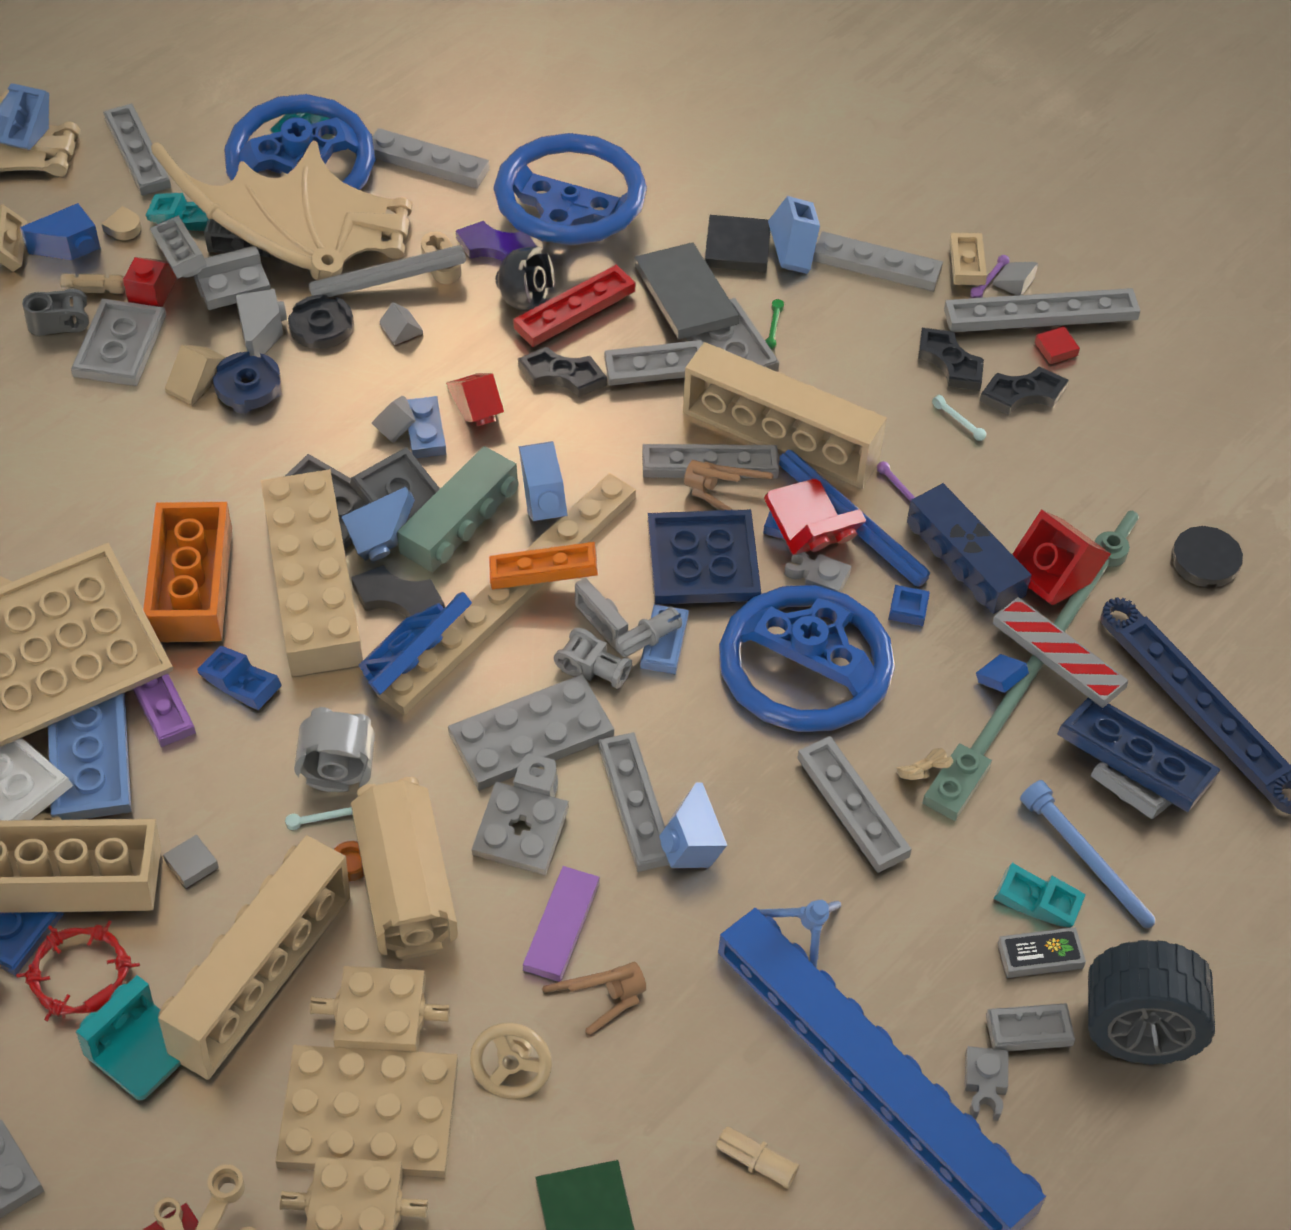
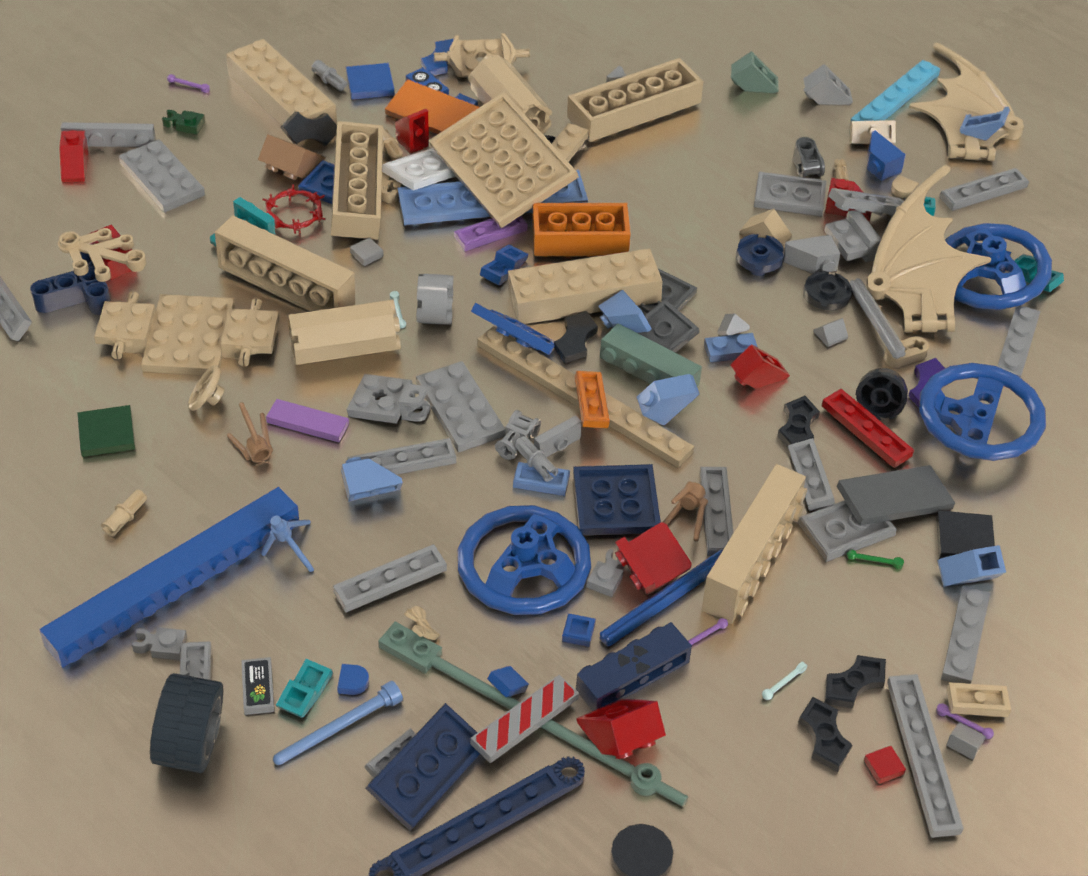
camera: 90 degrees right, 5 degrees down
none -> blue tile [337,664,369,695]

